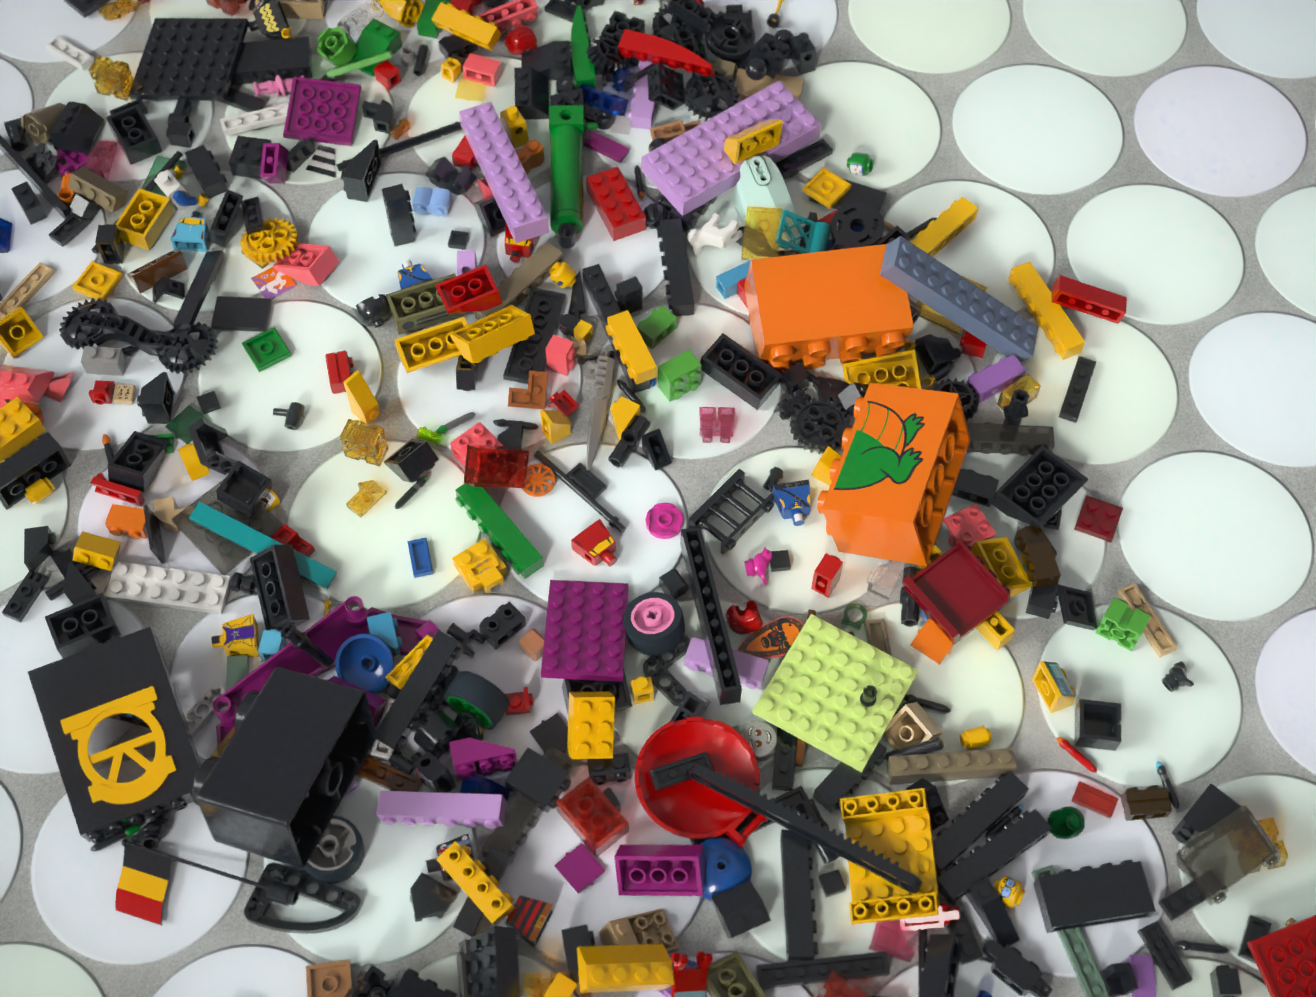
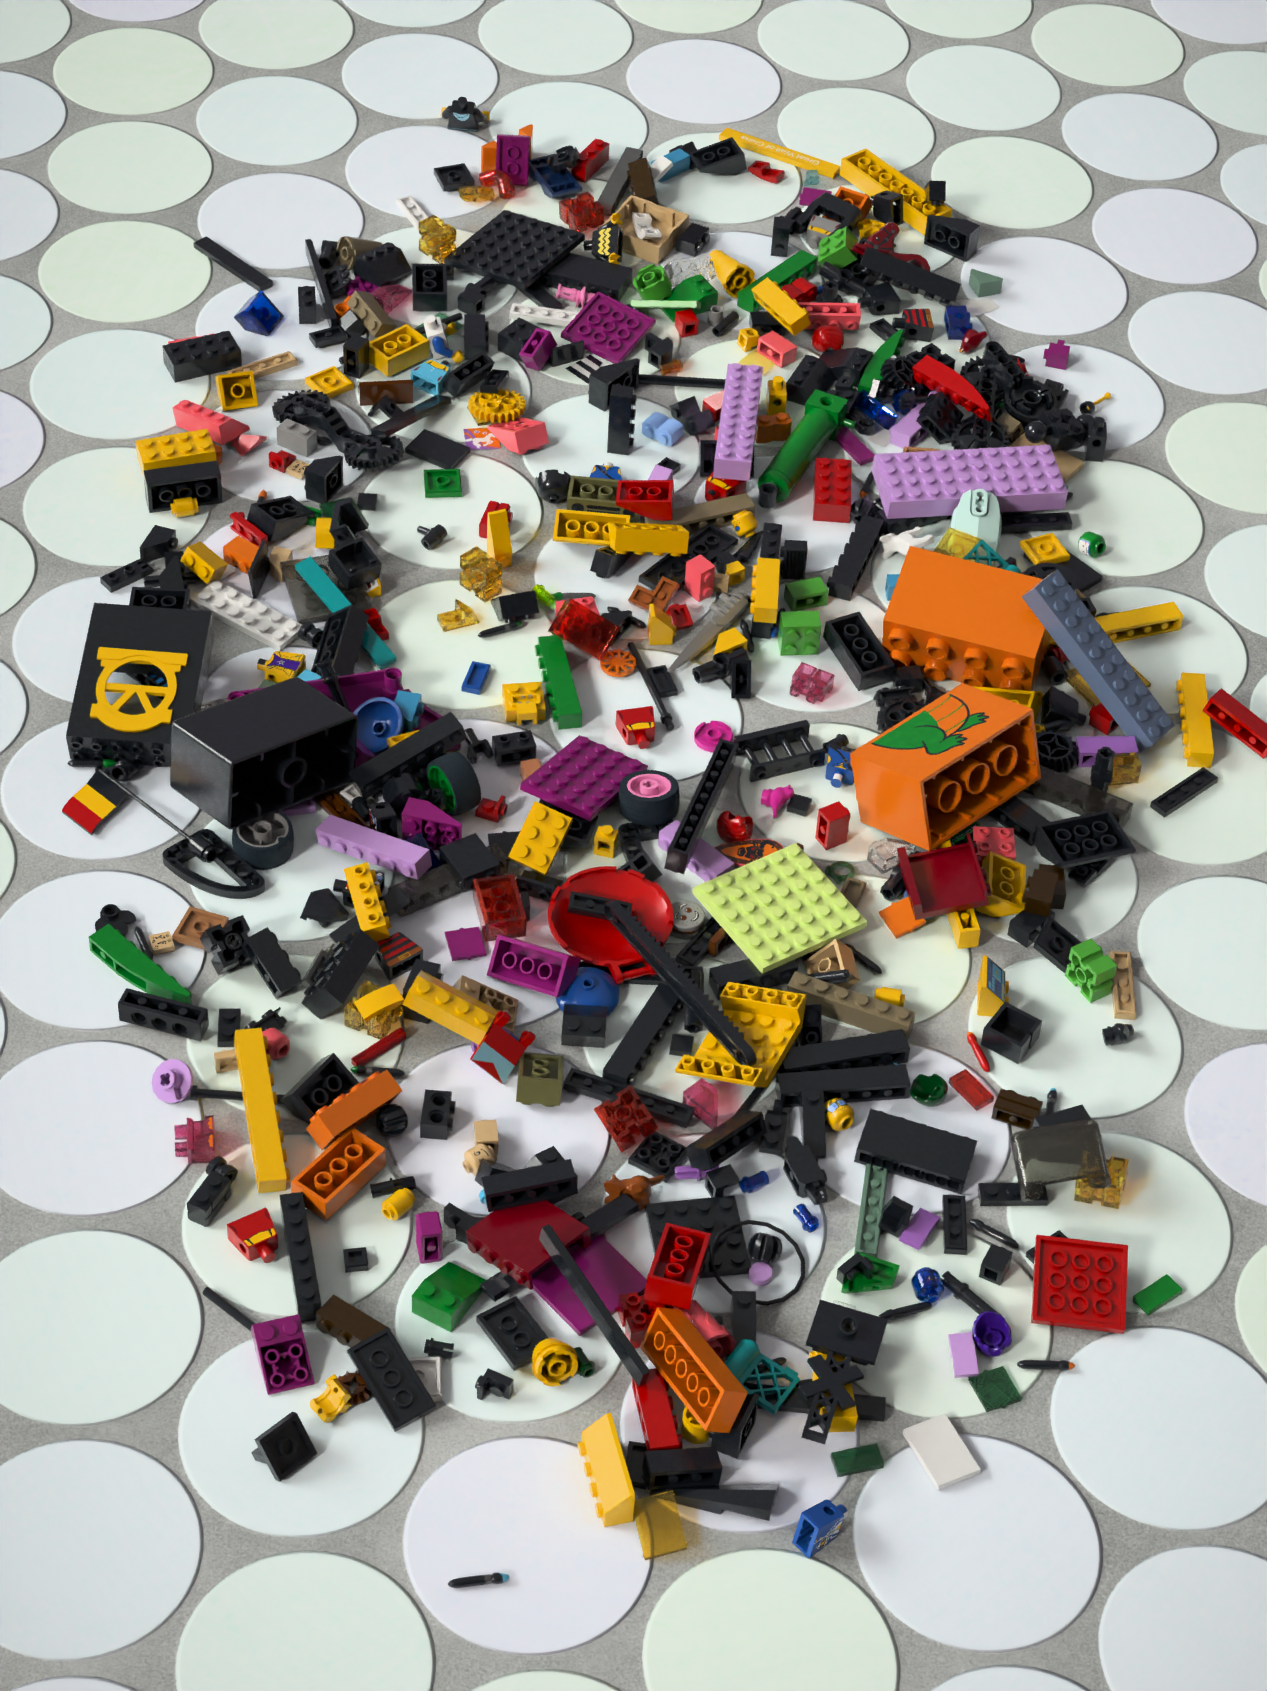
camera: 25 degrees right, 15 degrees down
black piece [659,569,689,599] -> none
yellow slope [724,119,783,165] -> none
black pin [860,685,877,707] -> none
hinge [899,903,960,931] -> none
dark red plate [1074,495,1123,543] -> none

